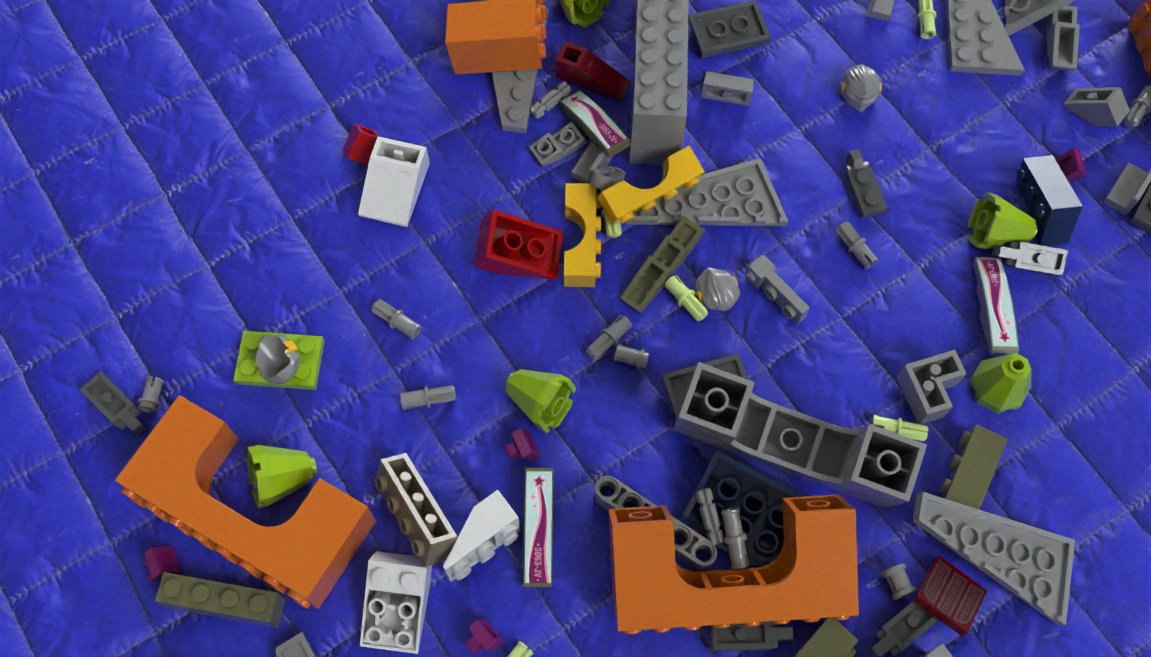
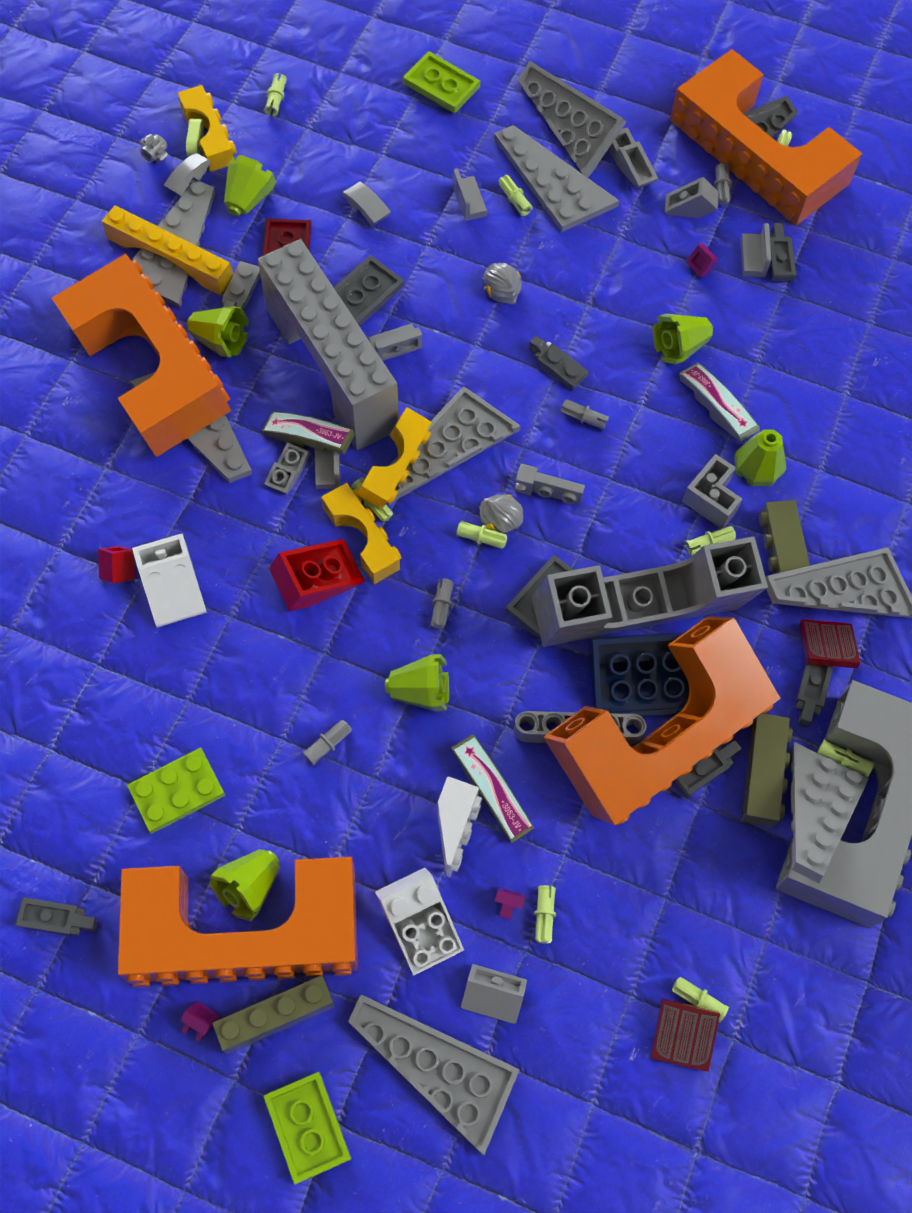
camera: 35 degrees left, 0 degrees up
light grey pin [137,376,164,413] -> none
light grey hair [255,335,300,384] -> none
light grey axle [372,299,422,340] -> none
dark tan brick [375,453,457,567] -> none
magenta tile [505,428,541,462] -> none
light grey axle [530,81,571,119] -> none
dark red slope [555,41,631,102] -> none
light grey beam [590,165,626,190] -> none
light grey pin [614,344,650,370] -> none
olive slope [620,215,706,313] -> none
light grey axle [696,488,724,545] -> none
light grey pin [721,508,750,569] -> none
light grey bush [881,563,917,601] -> none
hinge [992,241,1069,276] -> none
dark blue wedge [1017,155,1083,246] -> none

